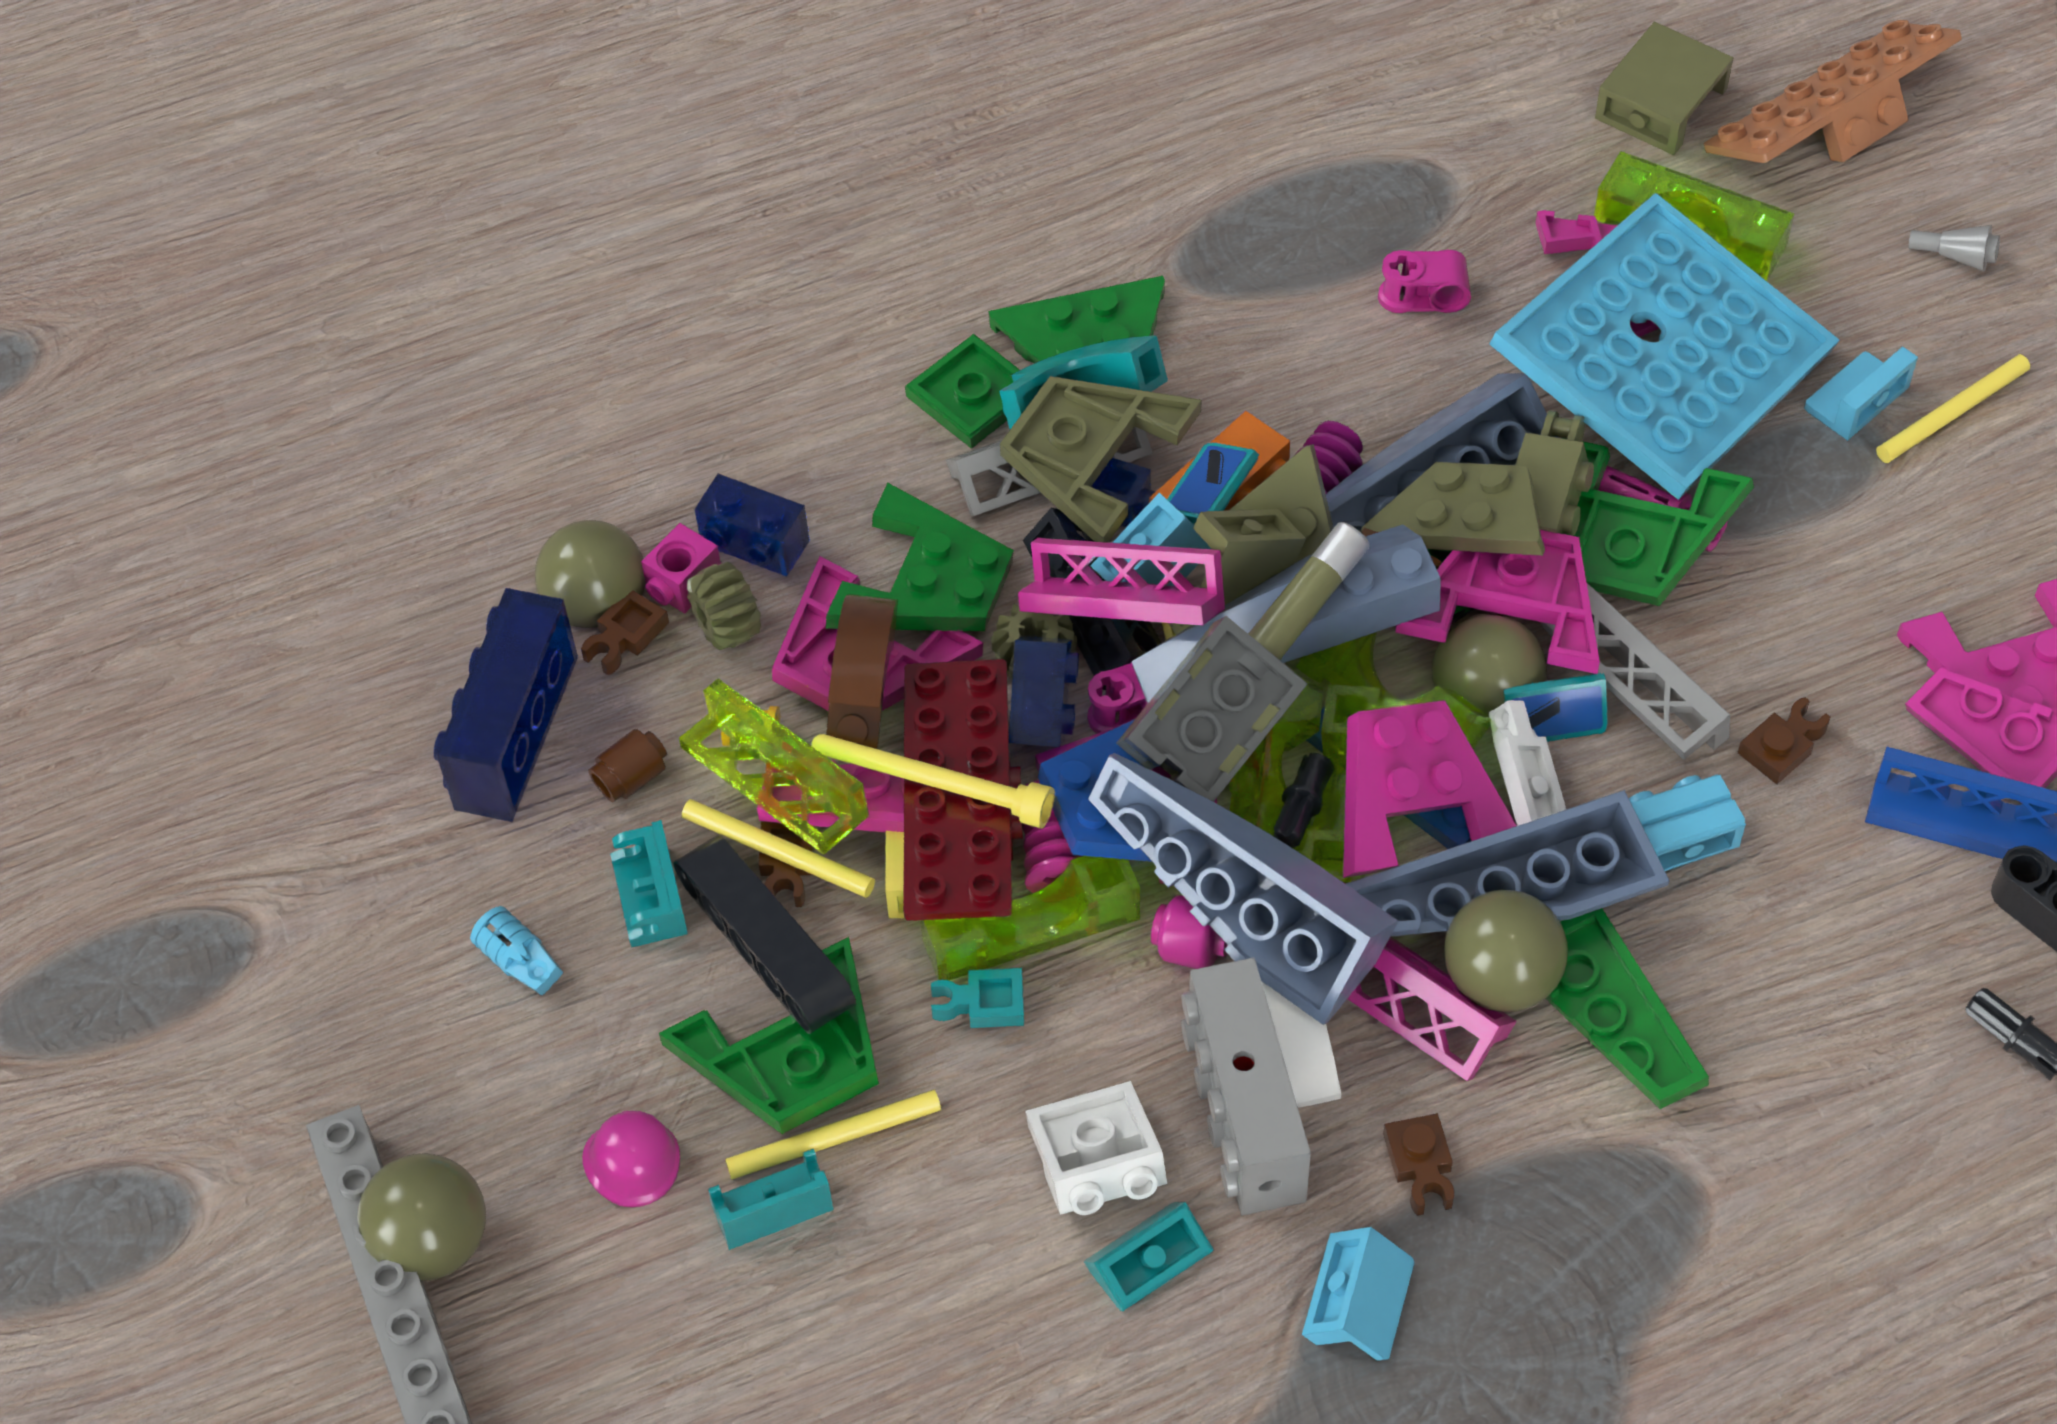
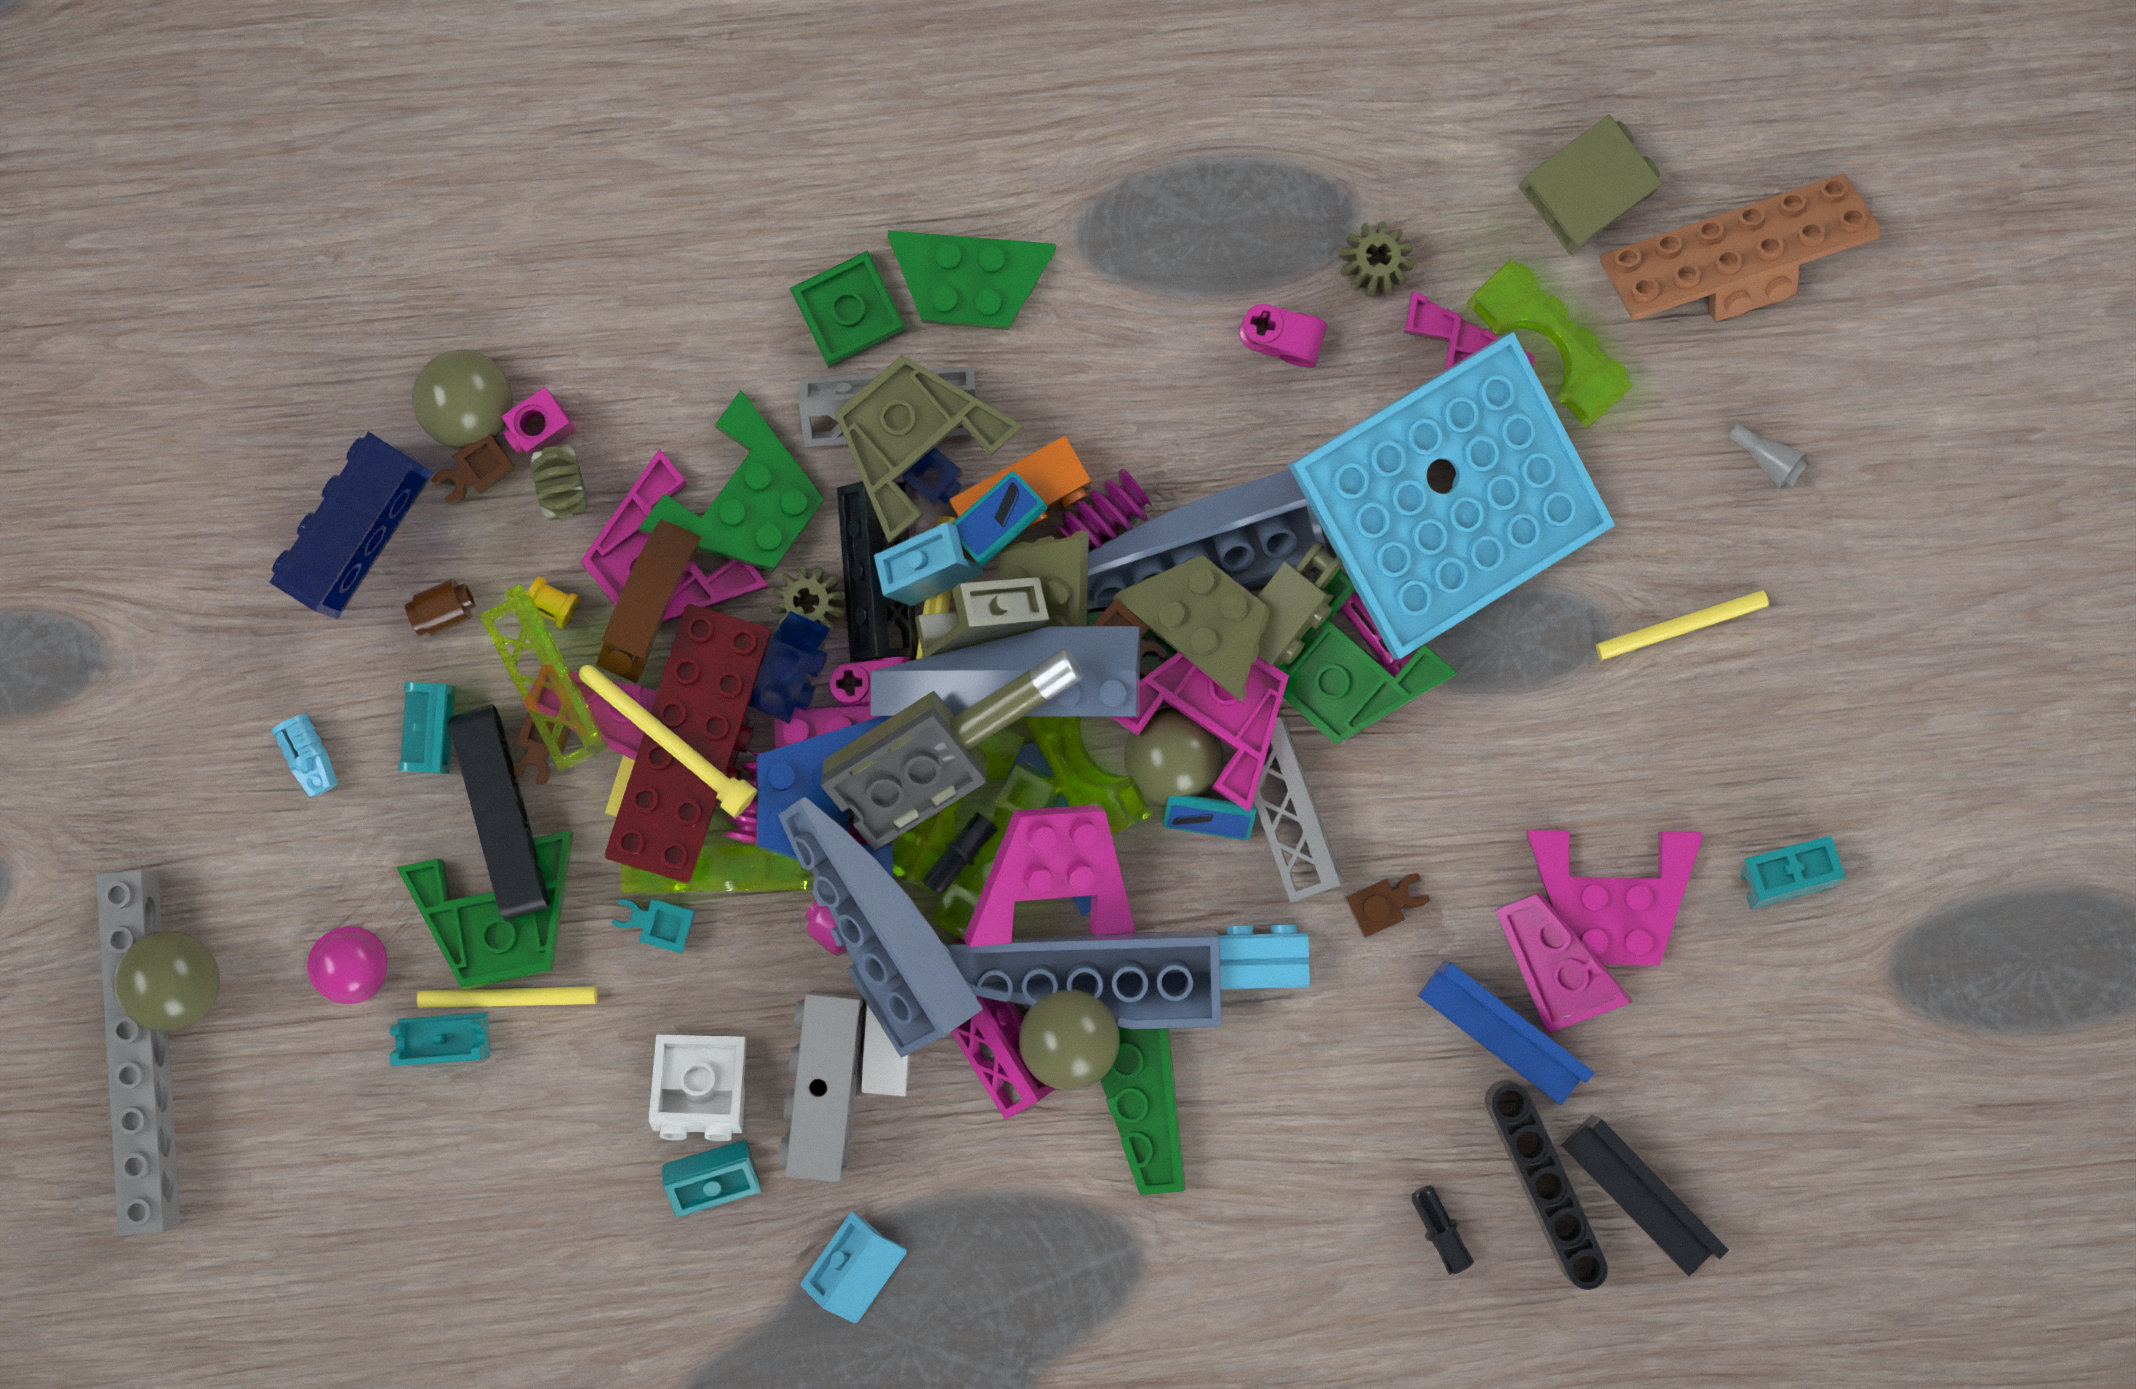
camera: 15 degrees right, 30 degrees up
light yellow bar [682,799,875,898] -> none
clear blue brick [694,473,810,577] -> none
teal arch [999,335,1168,429] -> none
dark pink fence [1018,538,1225,626] -> none
reddish brown plate [1383,1113,1454,1216] -> none
white hinge [1489,700,1567,826] -> none
medium azure panel [1804,346,1918,441] -> none
none -> olive gear [1339,221,1414,297]

